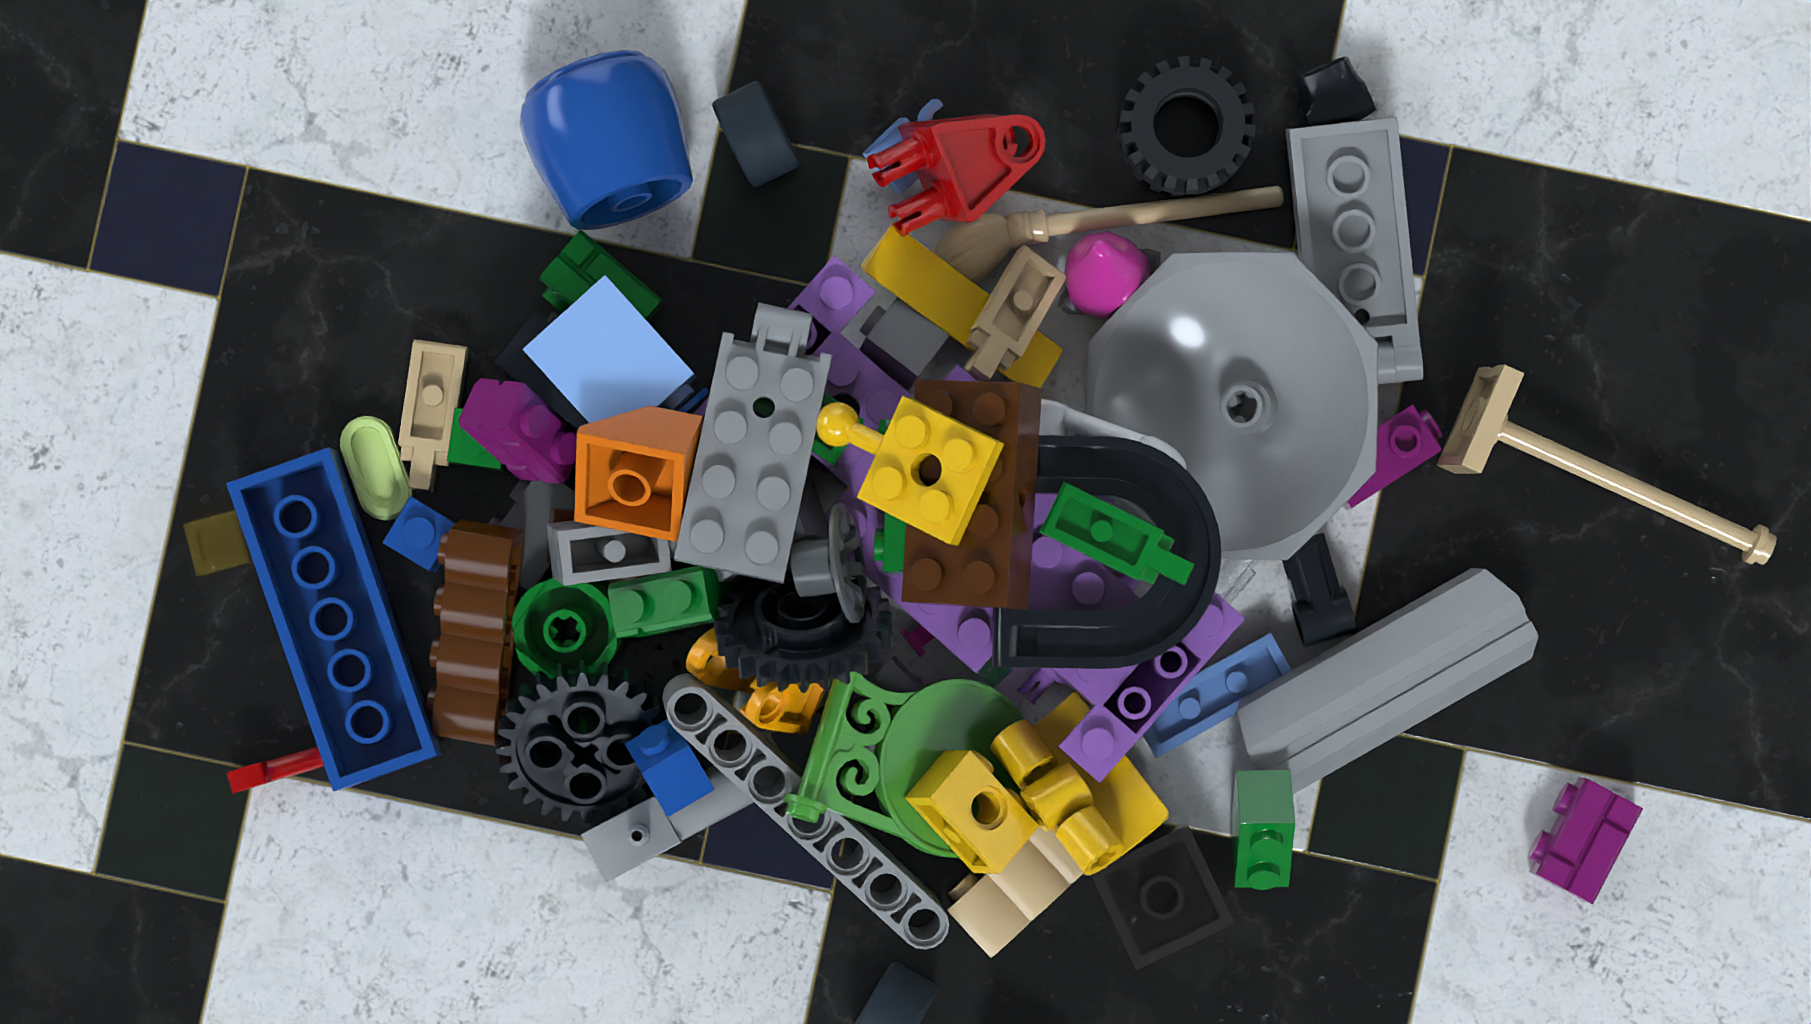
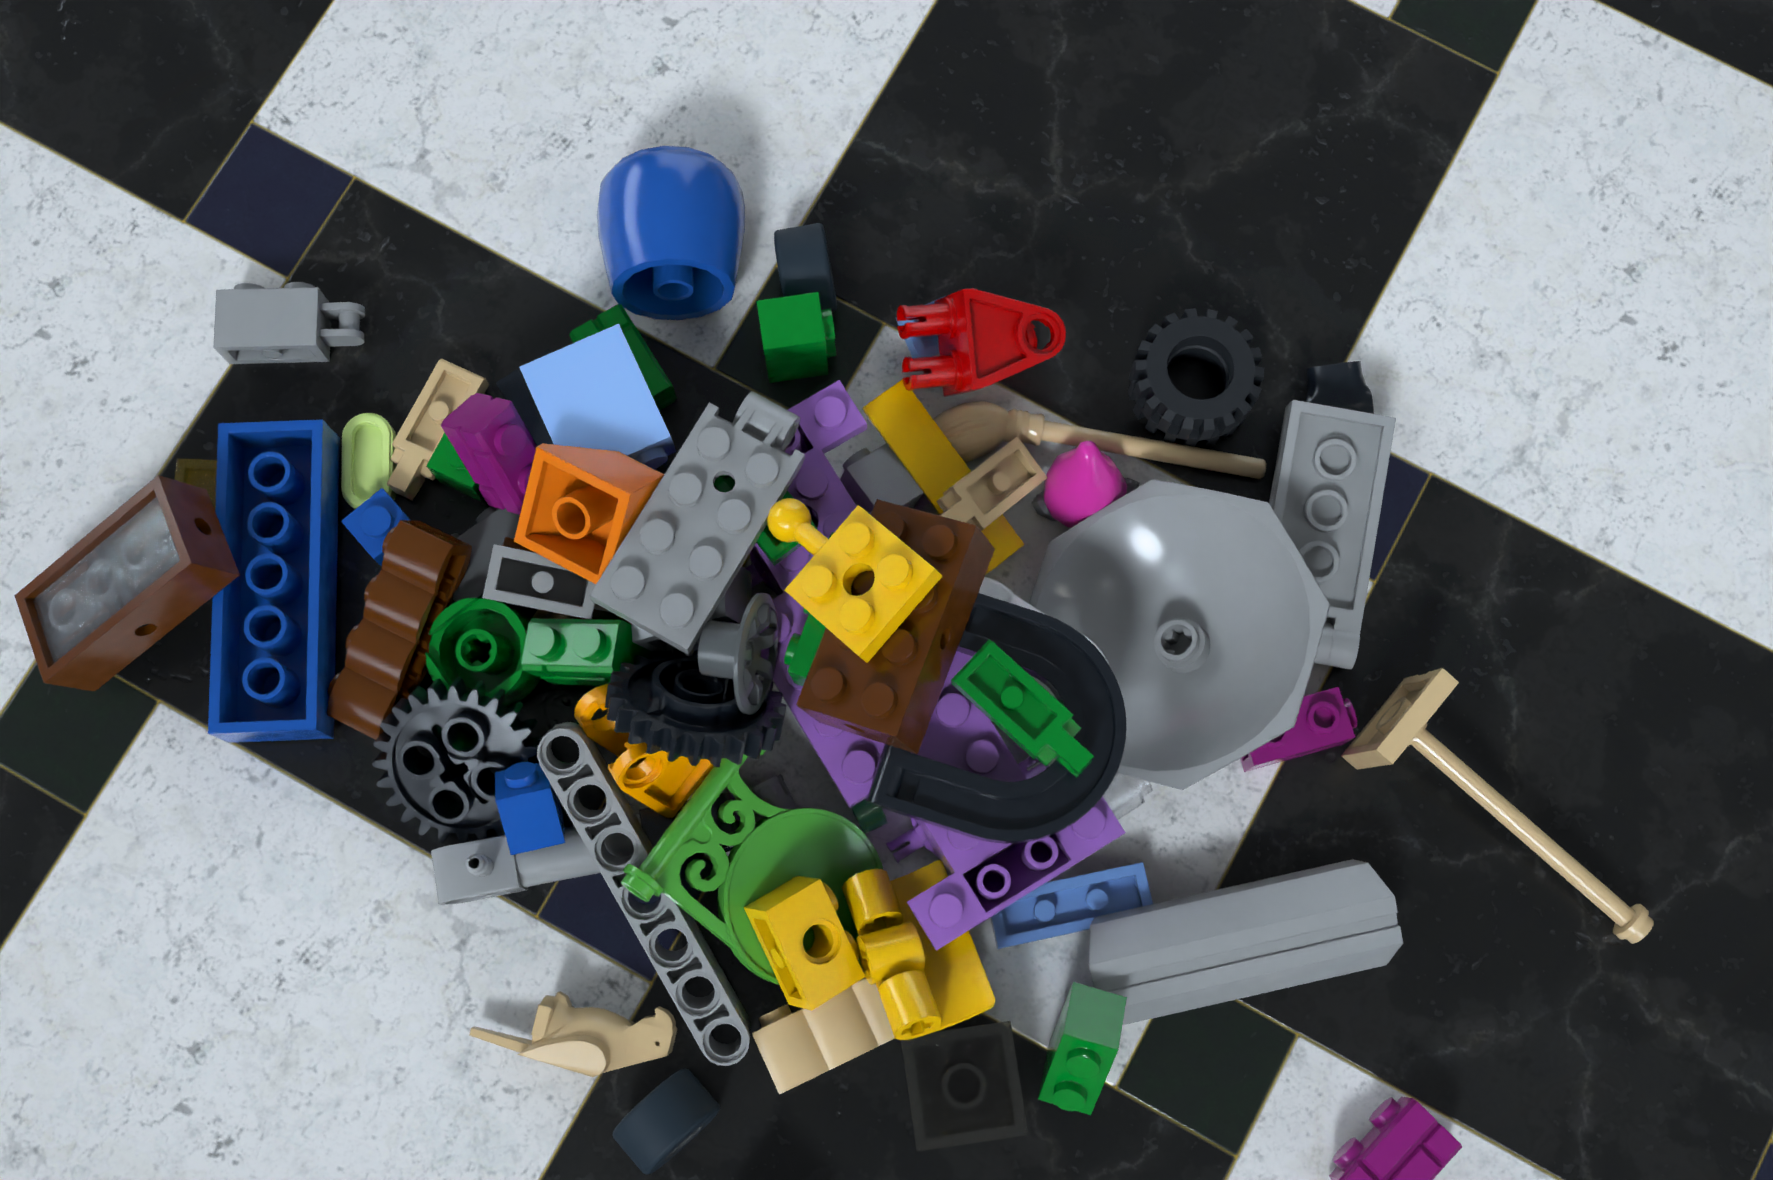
camera: 20 degrees right, 10 degrees down
red bar [226,746,324,794] -> none
dark pink piece [900,625,934,657] -> none
black piece [1282,532,1357,647] -> none
none -> reddish brown brick [14,475,240,691]
none -> light grey brick [213,282,365,364]
none -> tan animal [469,991,677,1077]
none -> green brick [756,292,836,383]

